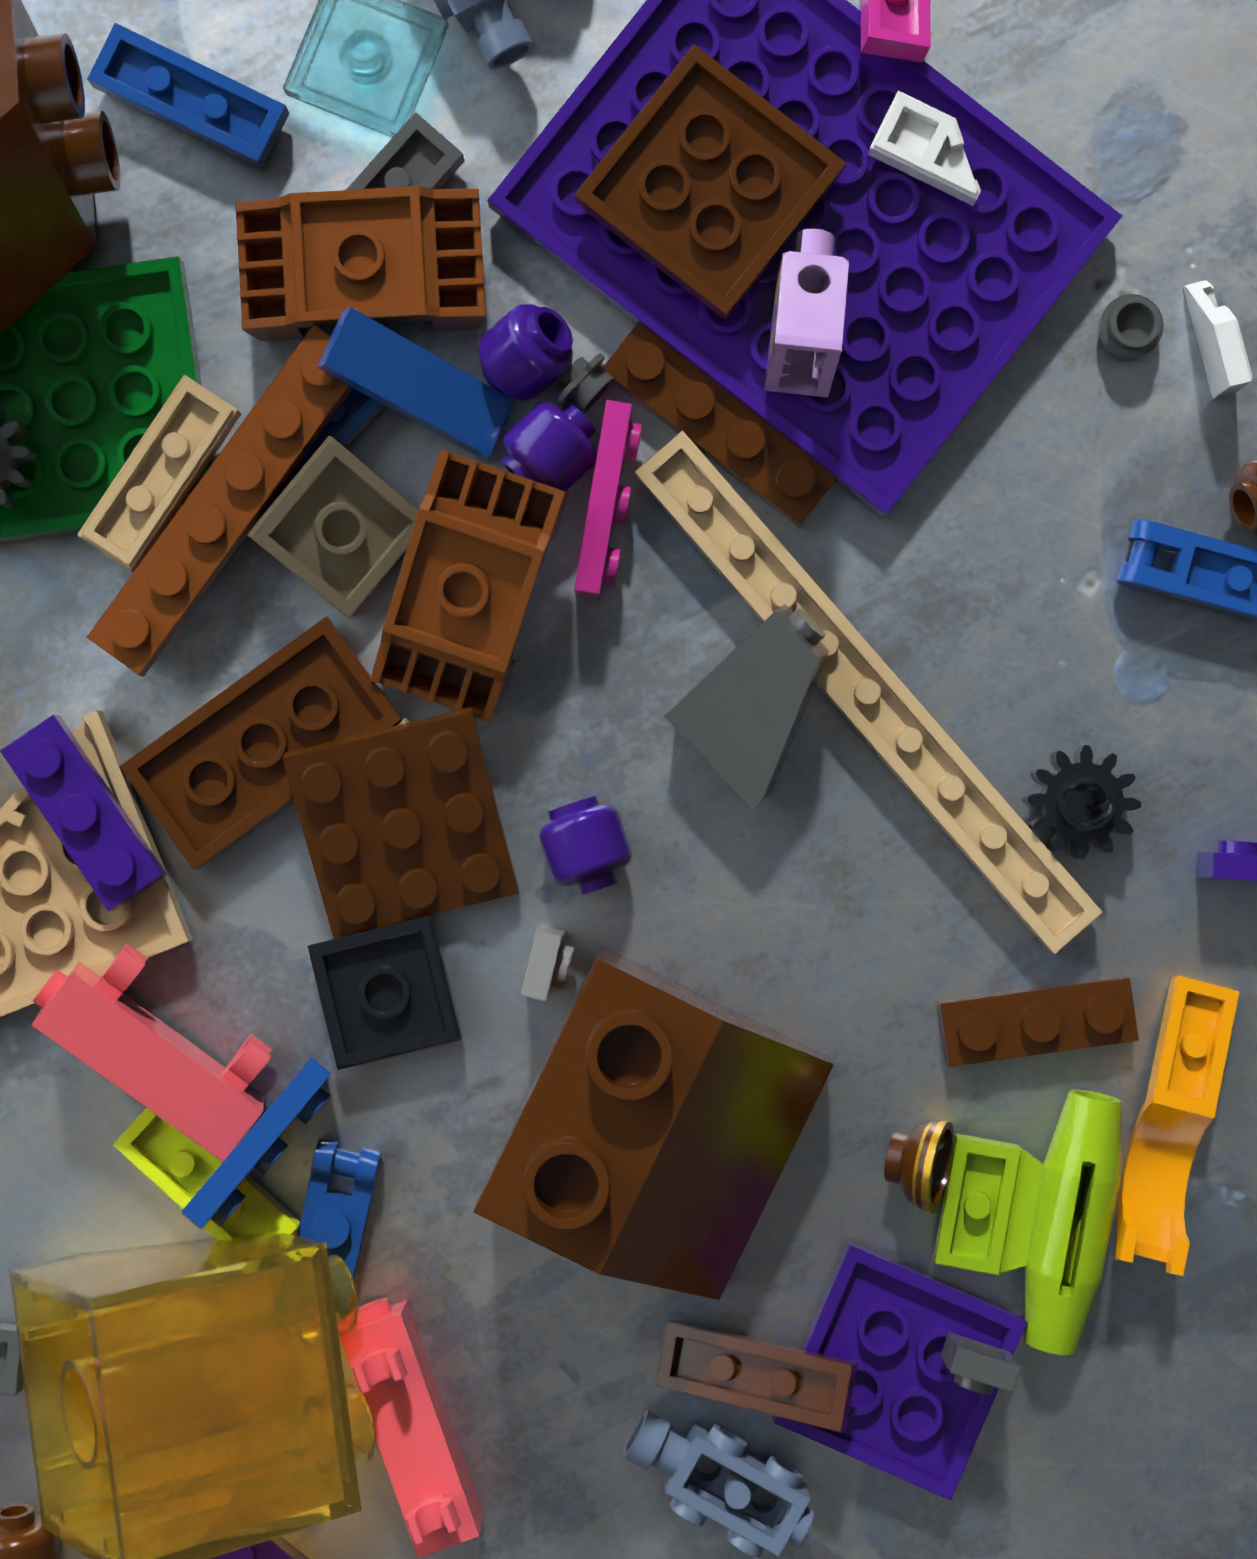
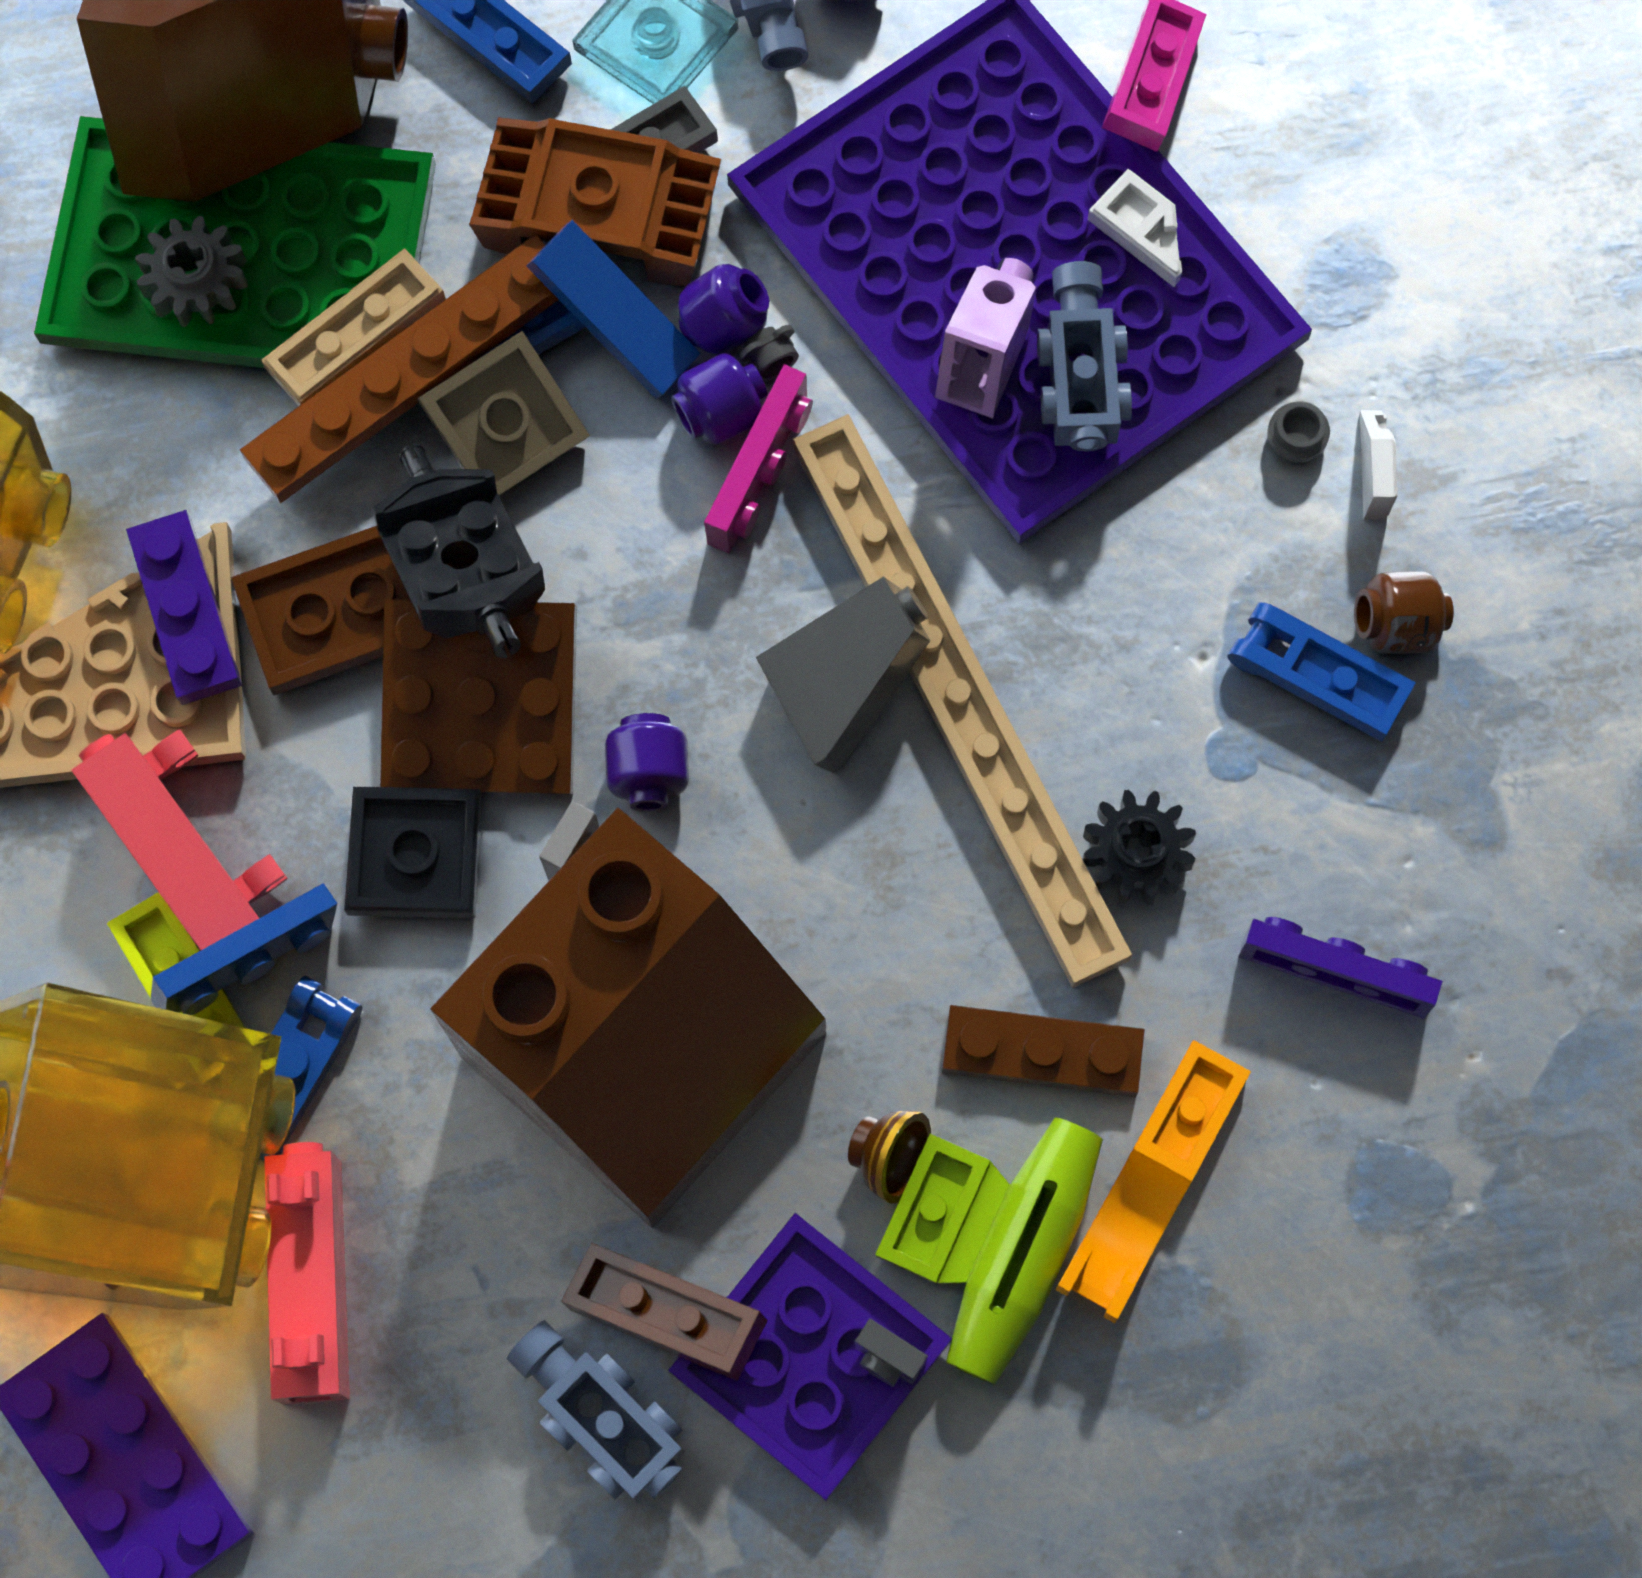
camera: 15 degrees right, 15 degrees down
dark orange plate [370,449,569,723] -> none
reddish brown plate [574,44,846,320] -> none
reddish brown plate [603,322,837,528] -> none
none -> black plate [372,444,545,658]
none -> sand blue brick [1037,261,1132,452]

